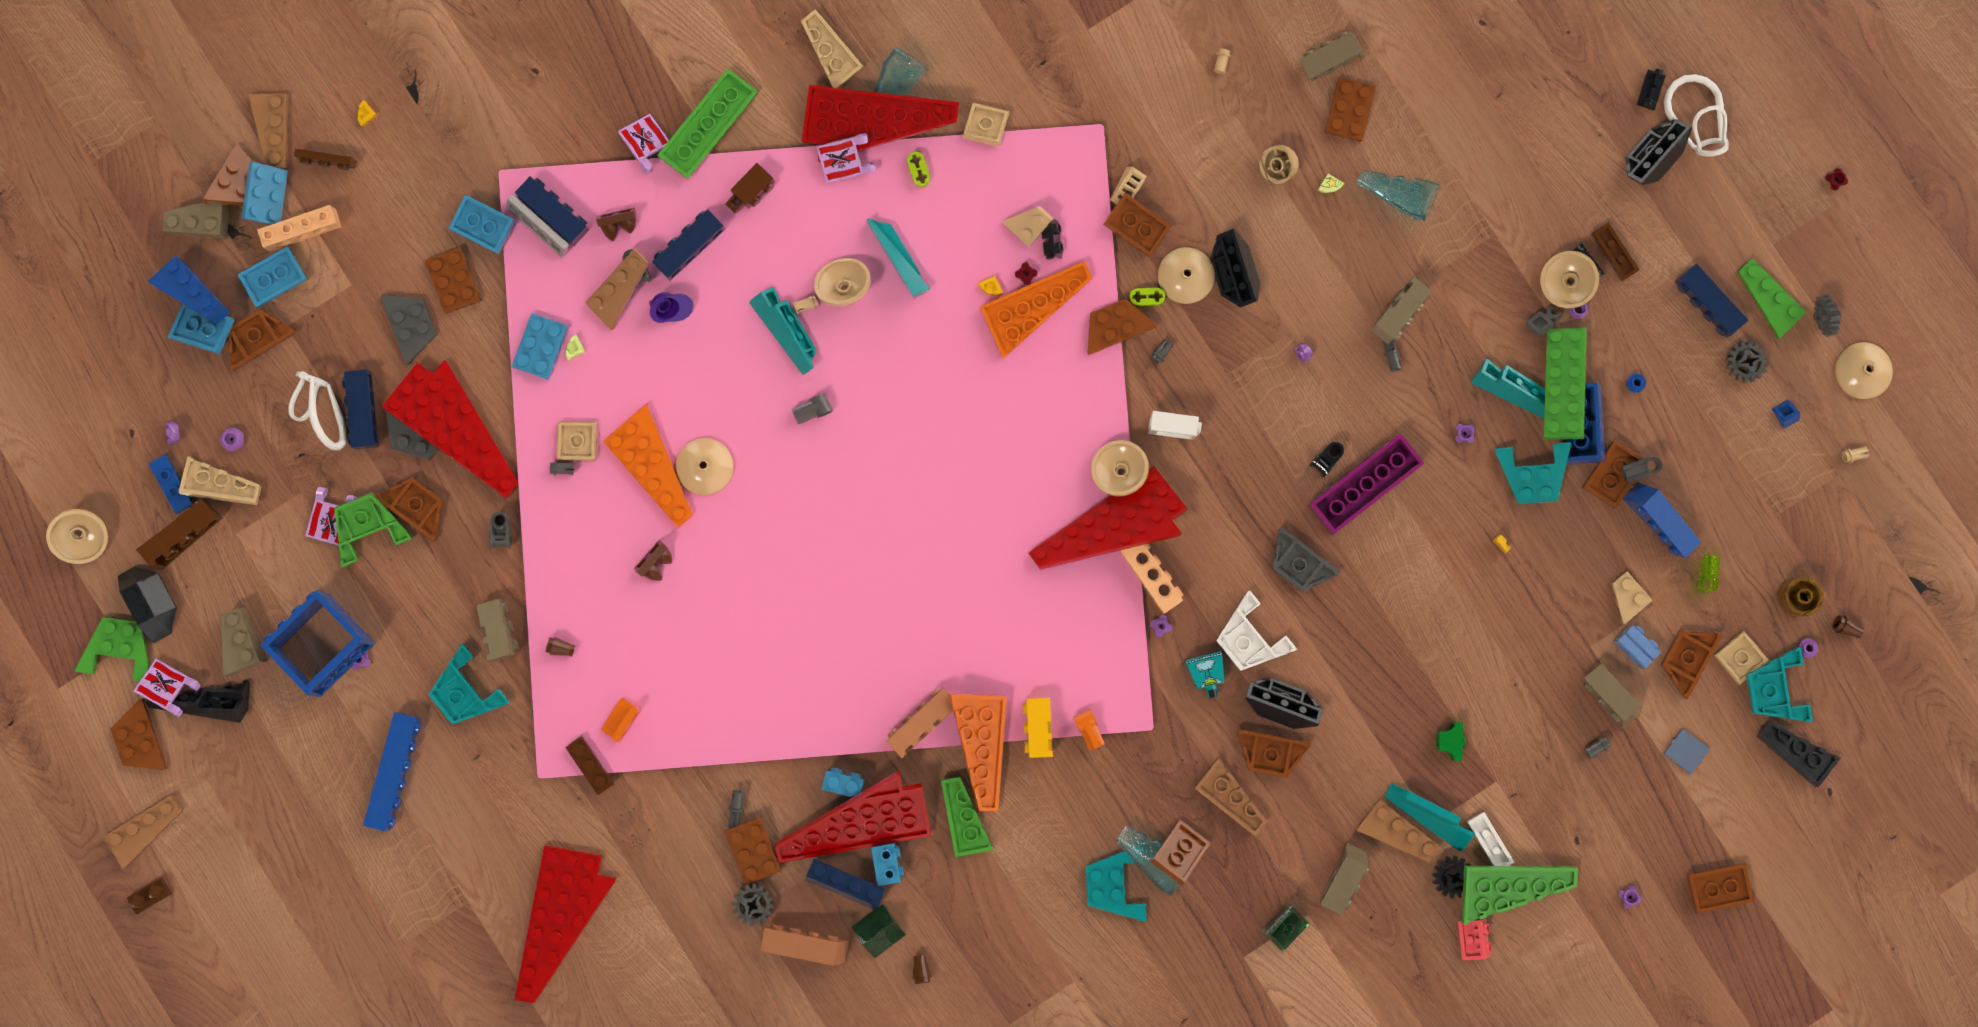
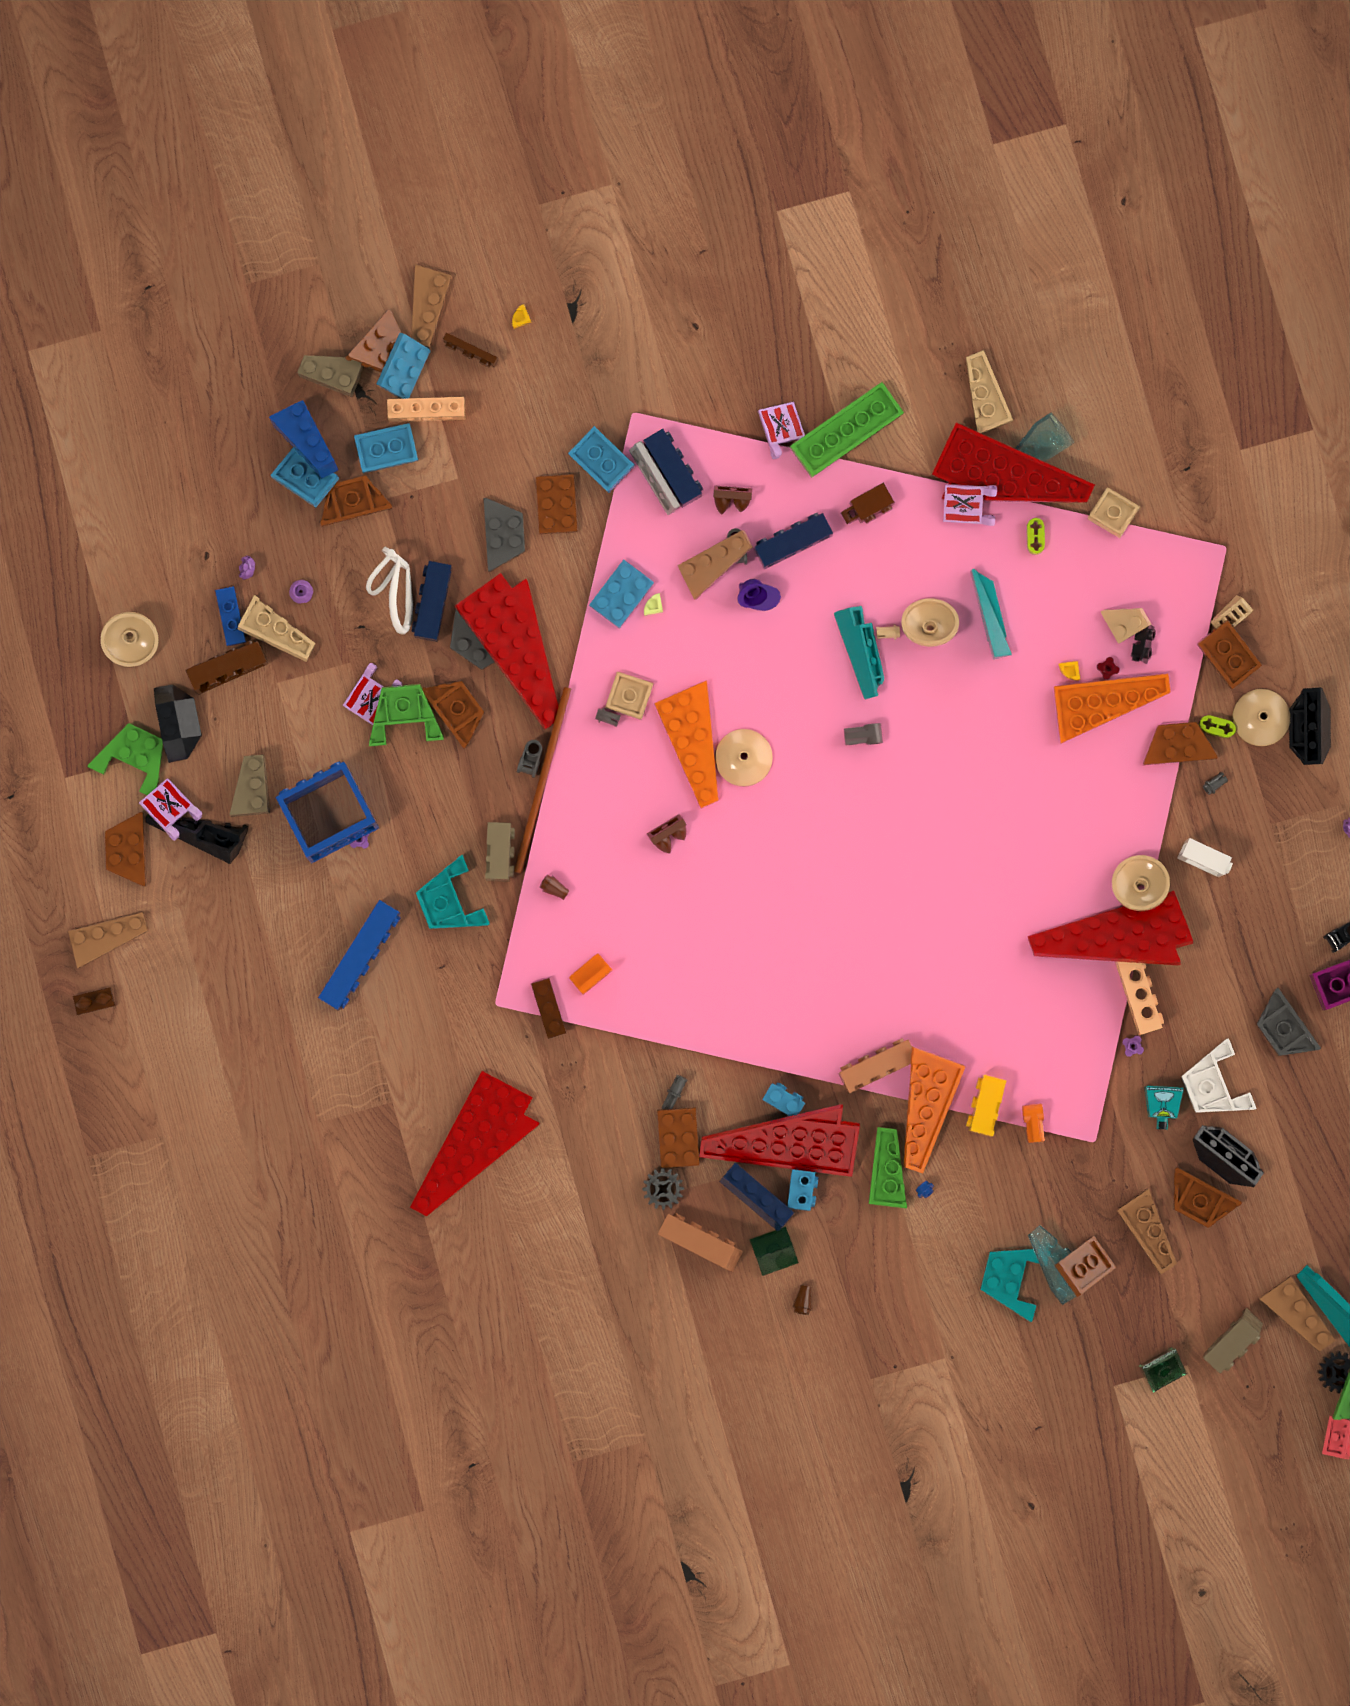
camera: 20 degrees right, 0 degrees up
none -> dark orange piece [514,687,571,873]
none -> blue plate [916,1181,934,1198]

